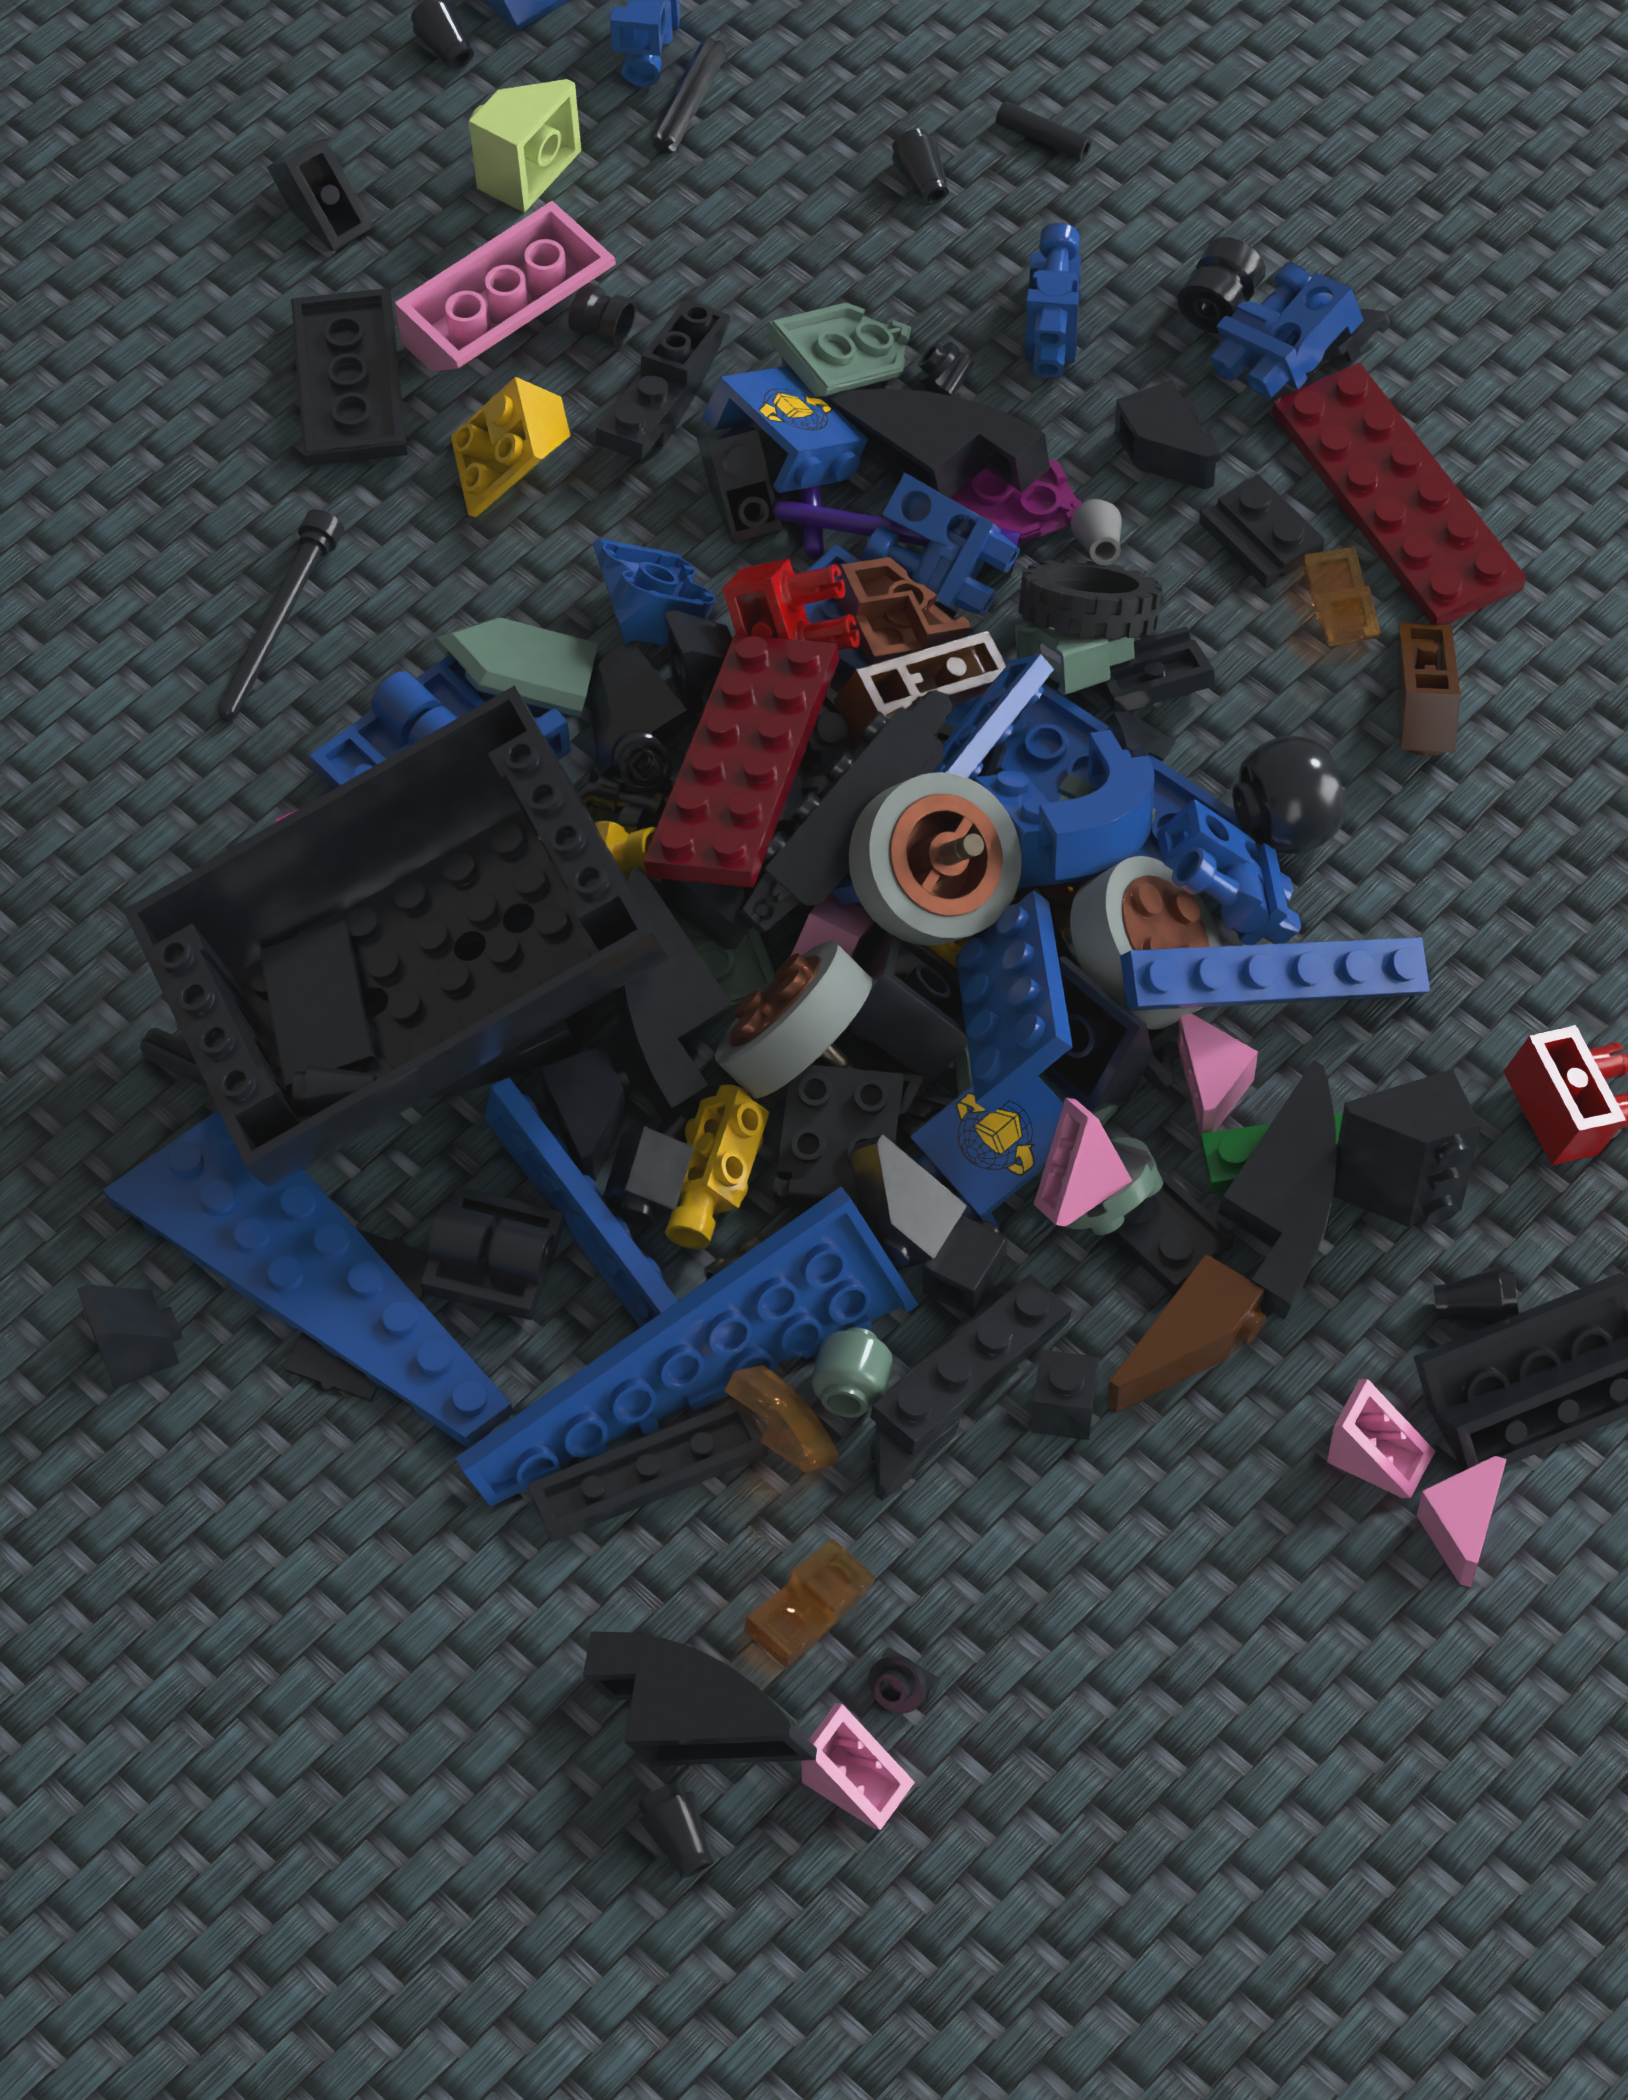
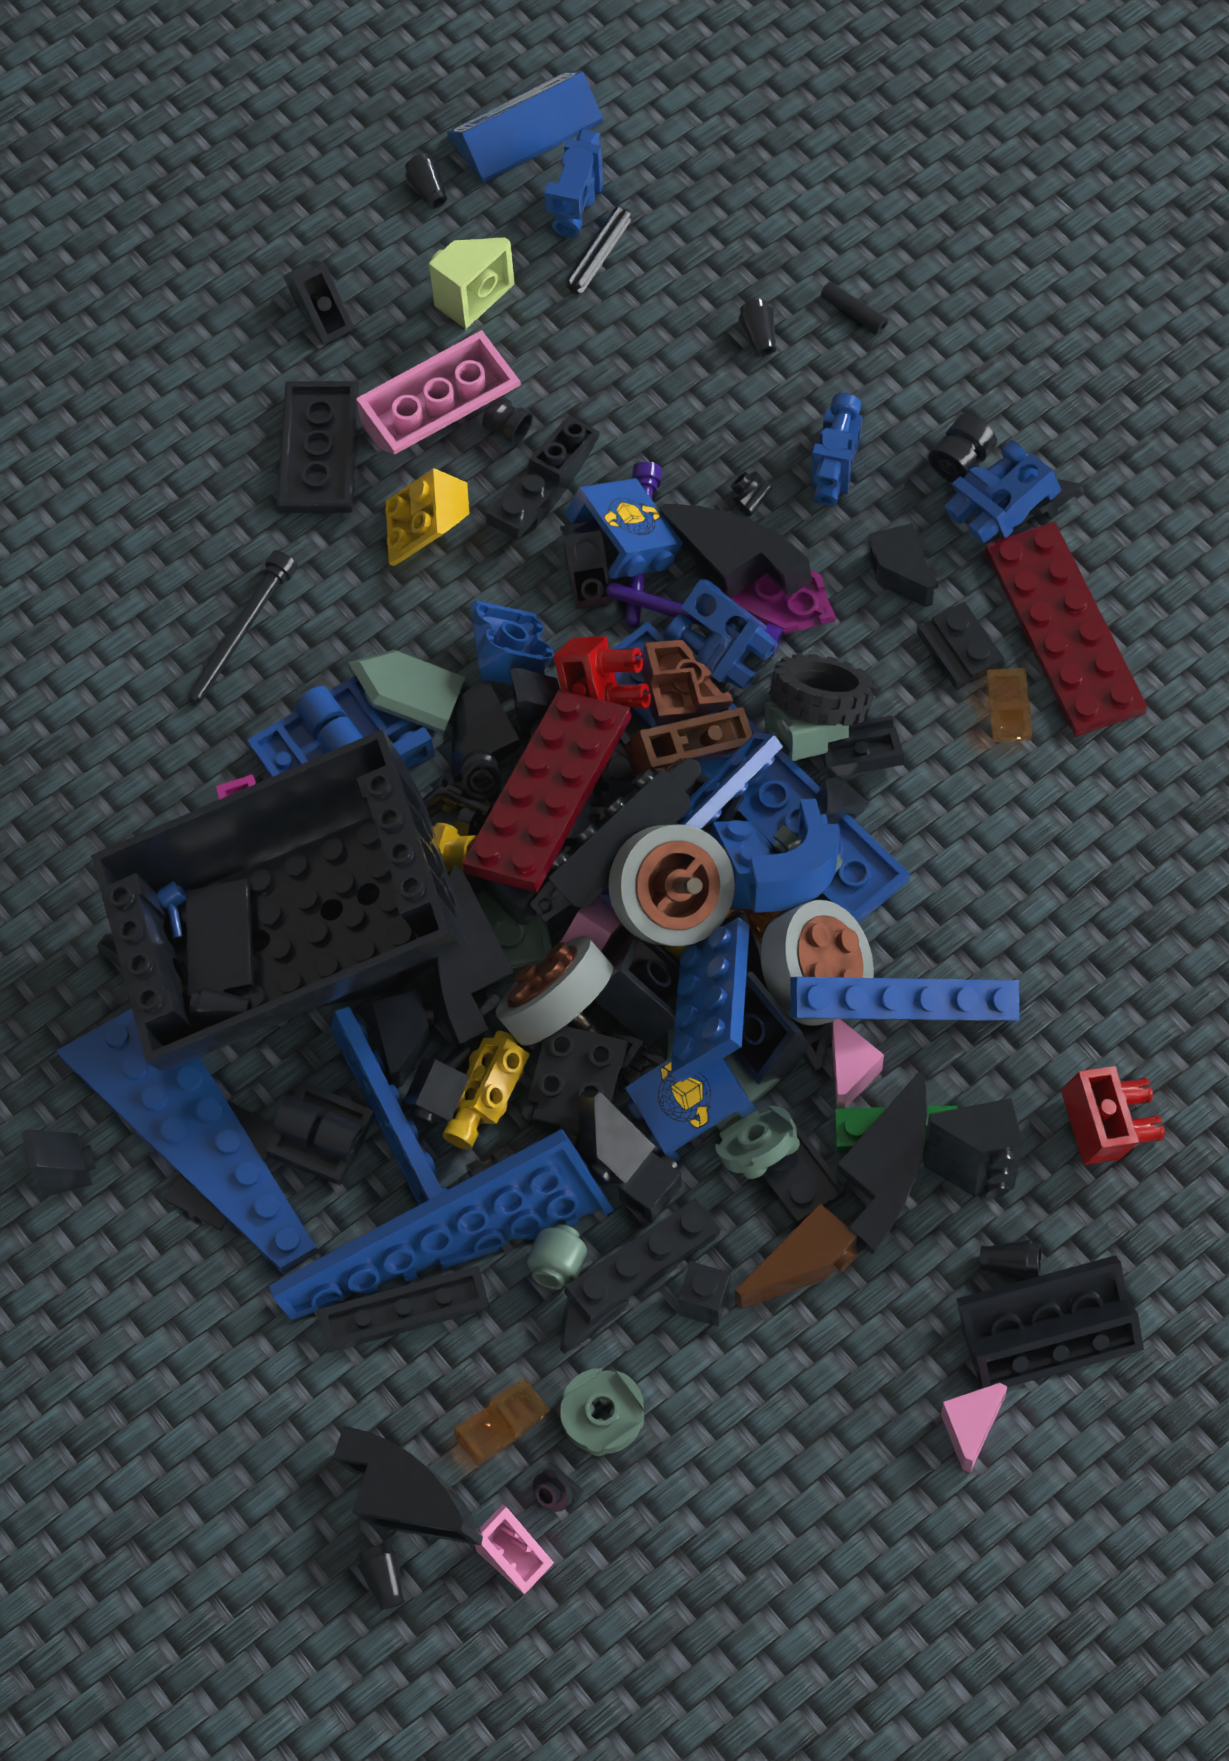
camera: 10 degrees right, 5 degrees up
clear orange slope [725,1365,839,1473] -> none
sand green tile [767,303,911,397] -> none
bright pink slope [1034,1098,1132,1226] -> none
light grey cone [1071,499,1122,565] -> none
blue hips [1157,799,1301,945] -> none
black wheel [1232,735,1345,855] -> none
bright pink slope [1327,1379,1435,1498] -> none
reddish brown slope [1398,623,1461,756] -> none
none -> blue hand [157,881,186,940]
none -> sand green plate [560,1368,644,1456]

